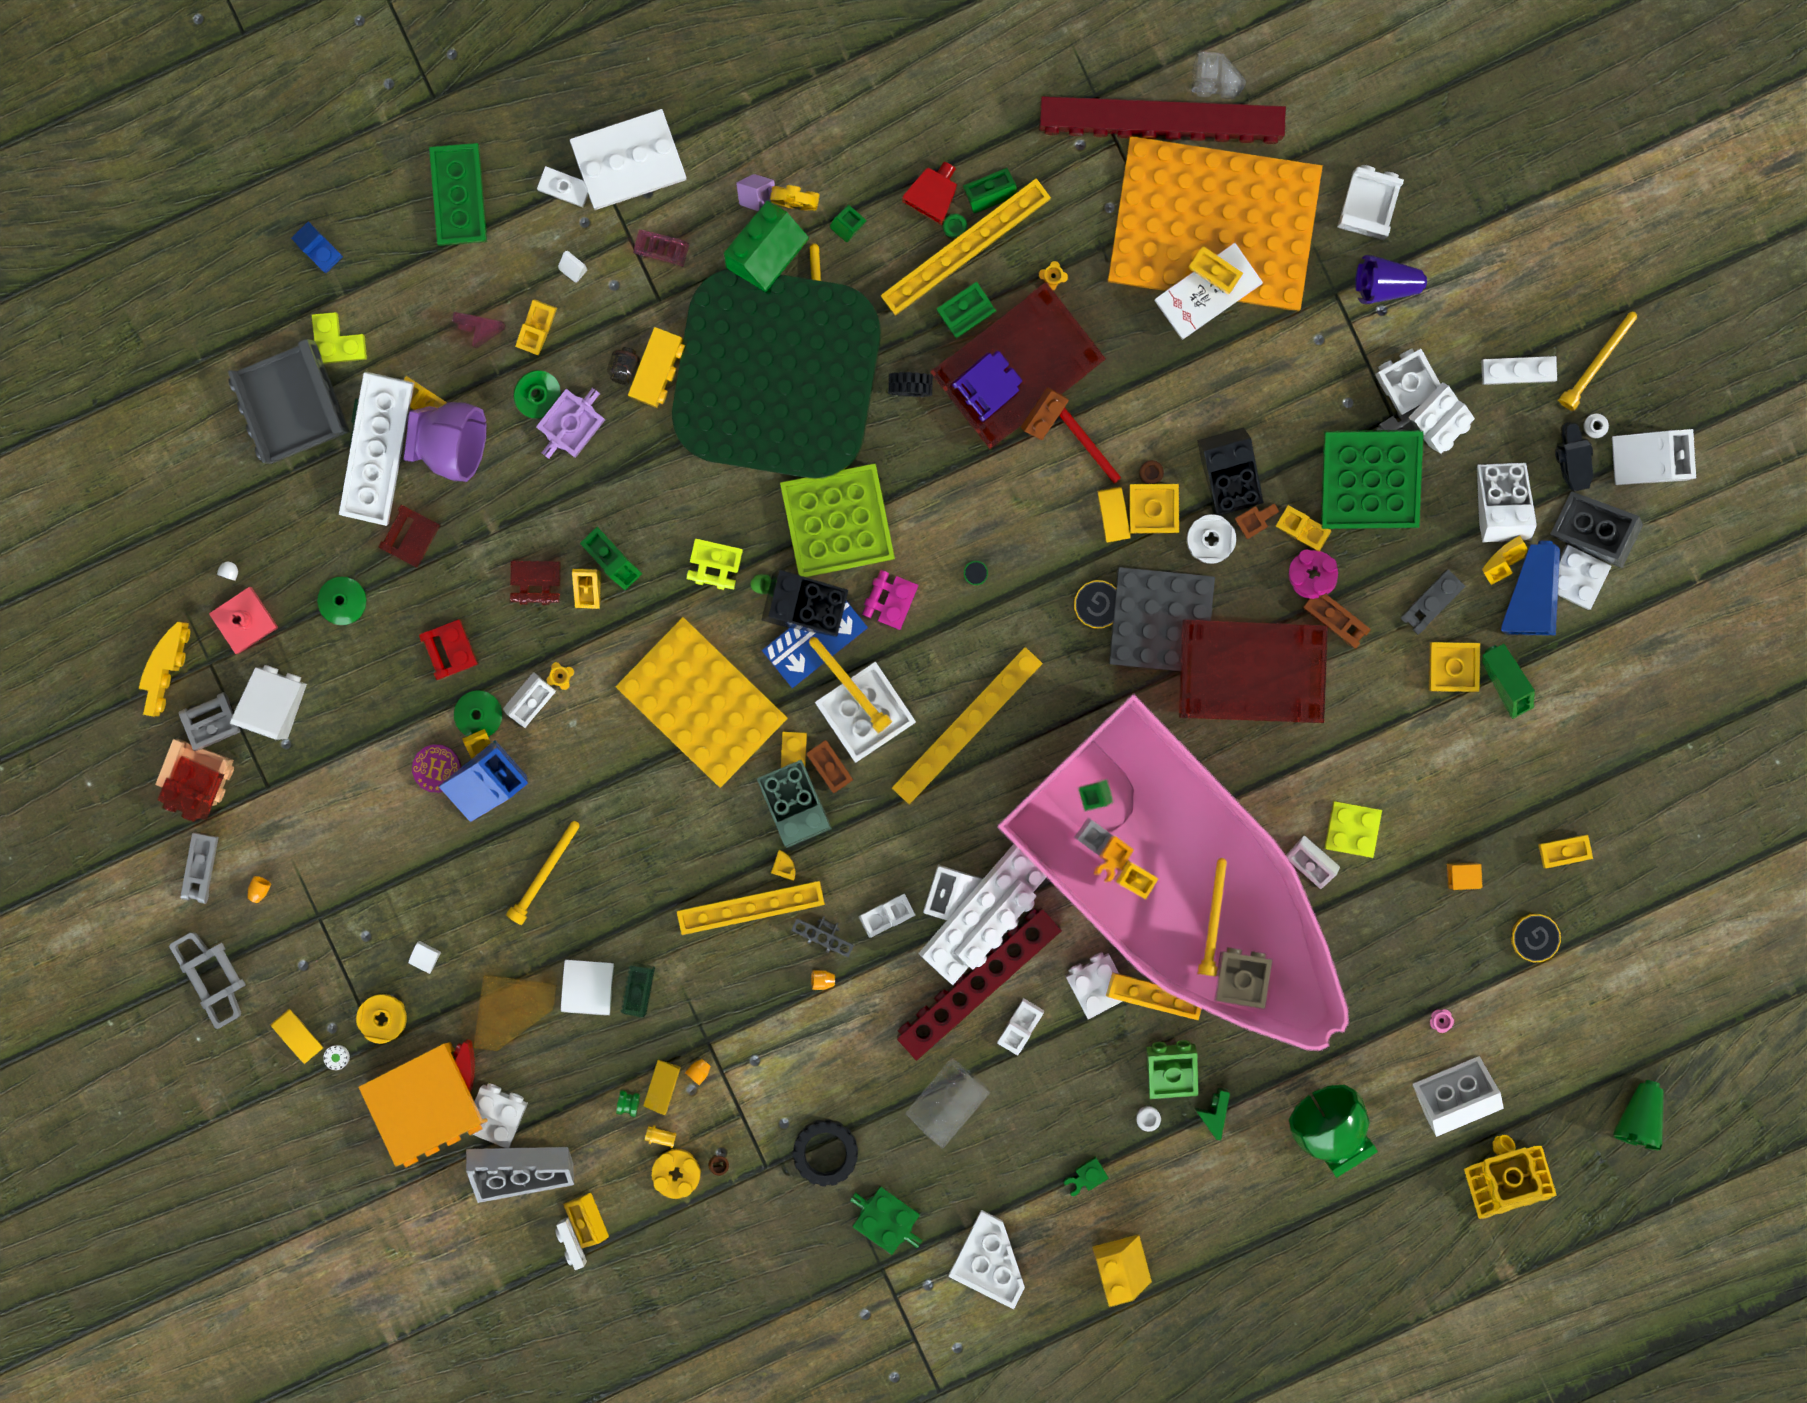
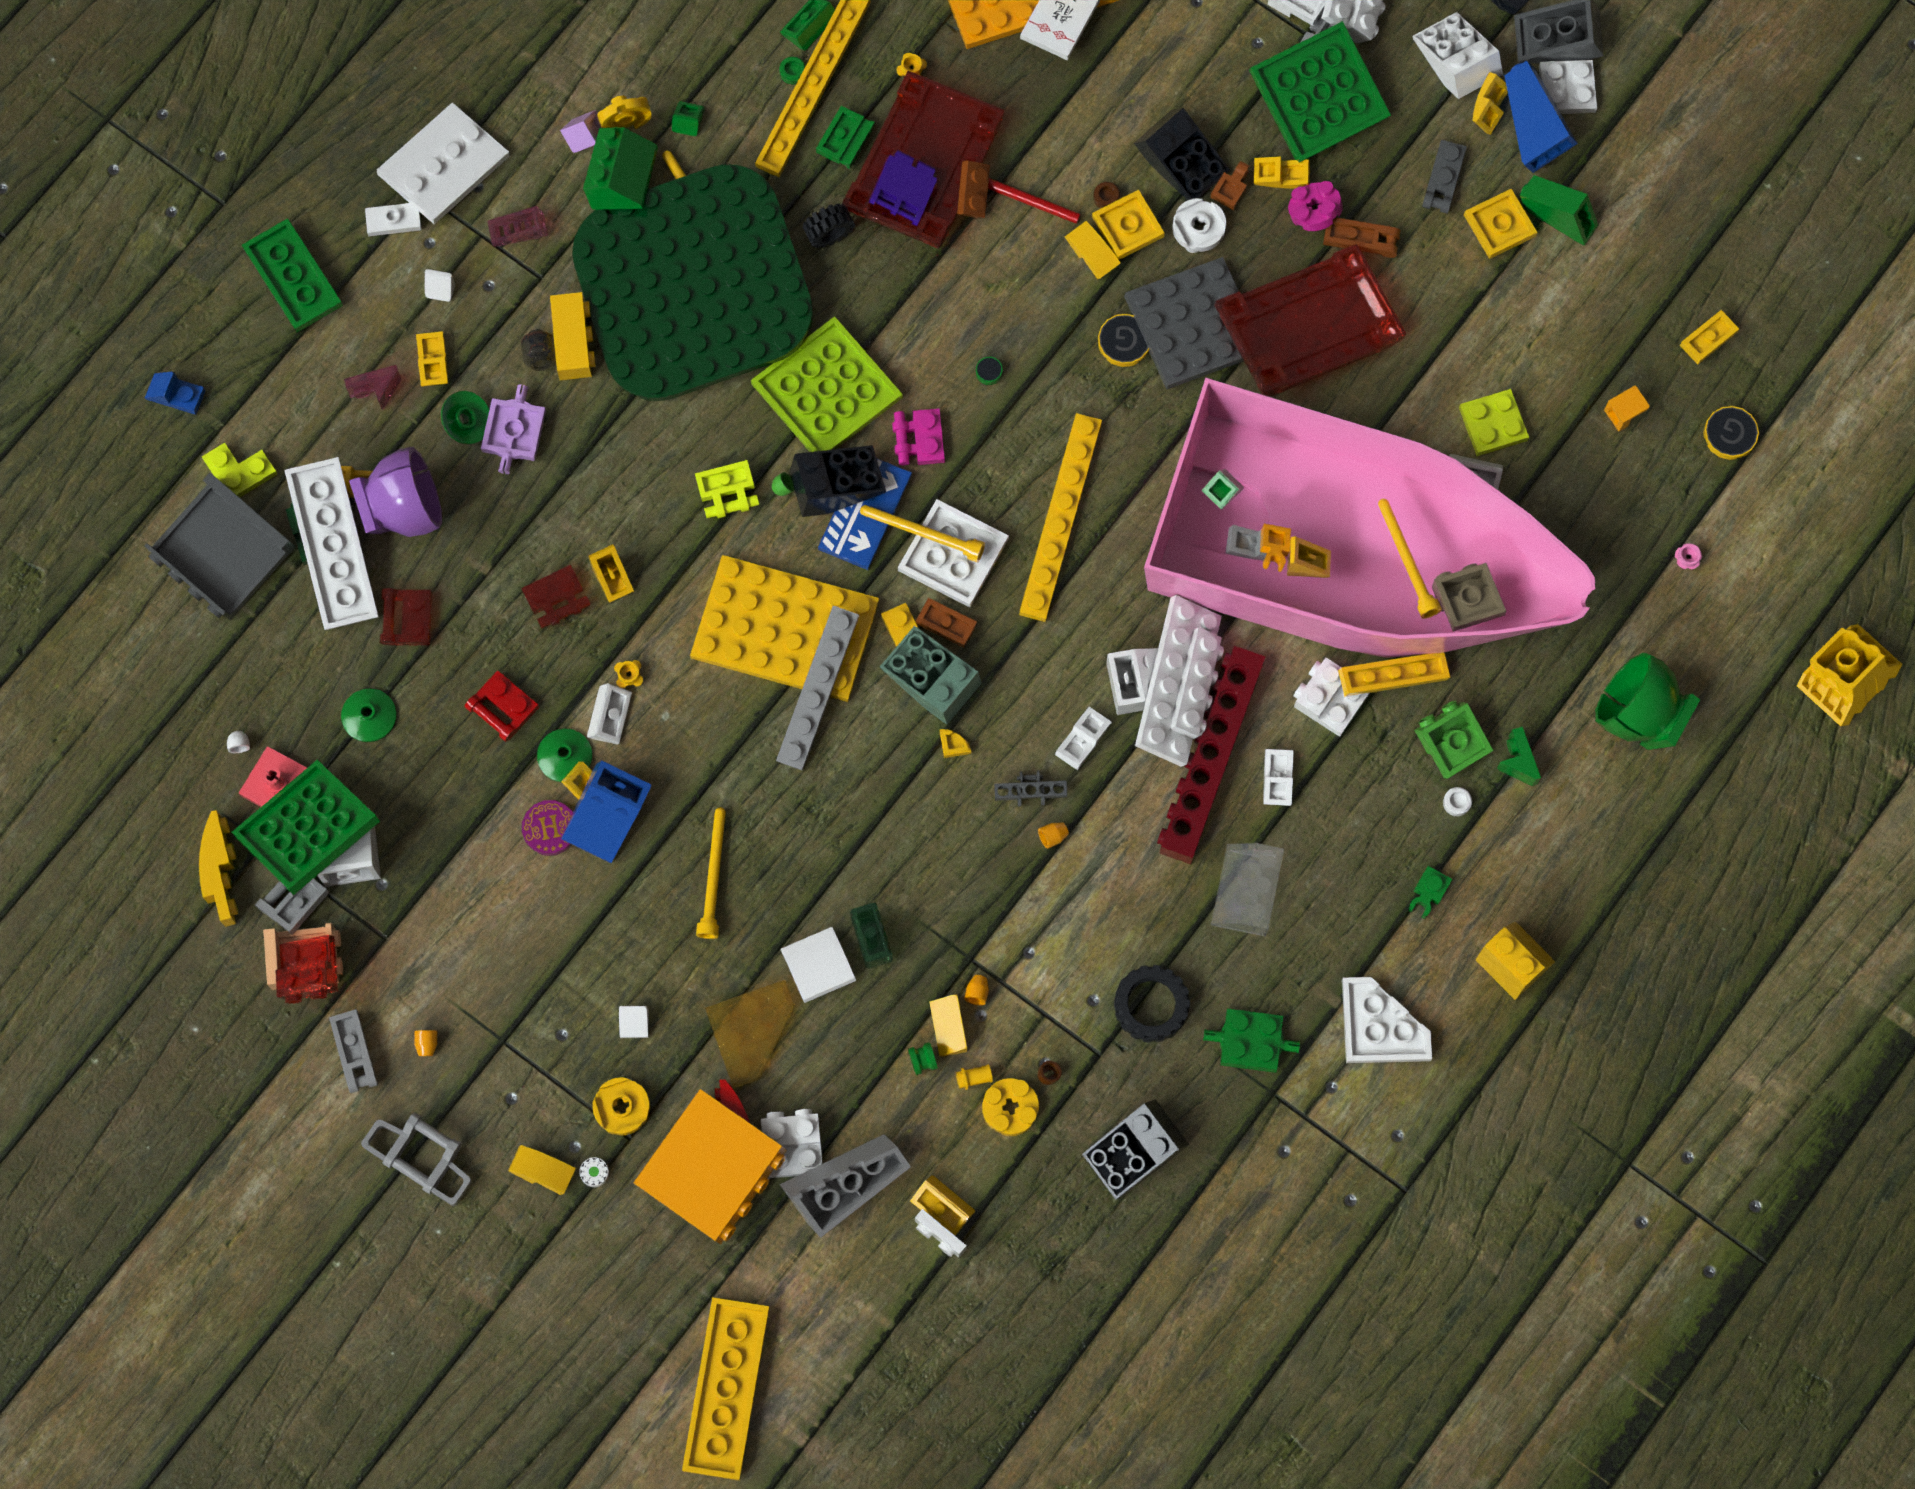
camera: 30 degrees left, 15 degrees down
green bracket [580,527,642,590] -> none
yellow plate [677,880,825,935] -> none
red torso [902,162,957,225] -> none
white slope [1413,1056,1504,1137] -> none
yellow plate [1493,1135,1516,1155] -> none
none -> green plate [232,760,380,896]
none -> yellow plate [682,1297,770,1481]
none -> light grey plate [776,605,859,771]
none -> black slope [1082,1099,1189,1200]

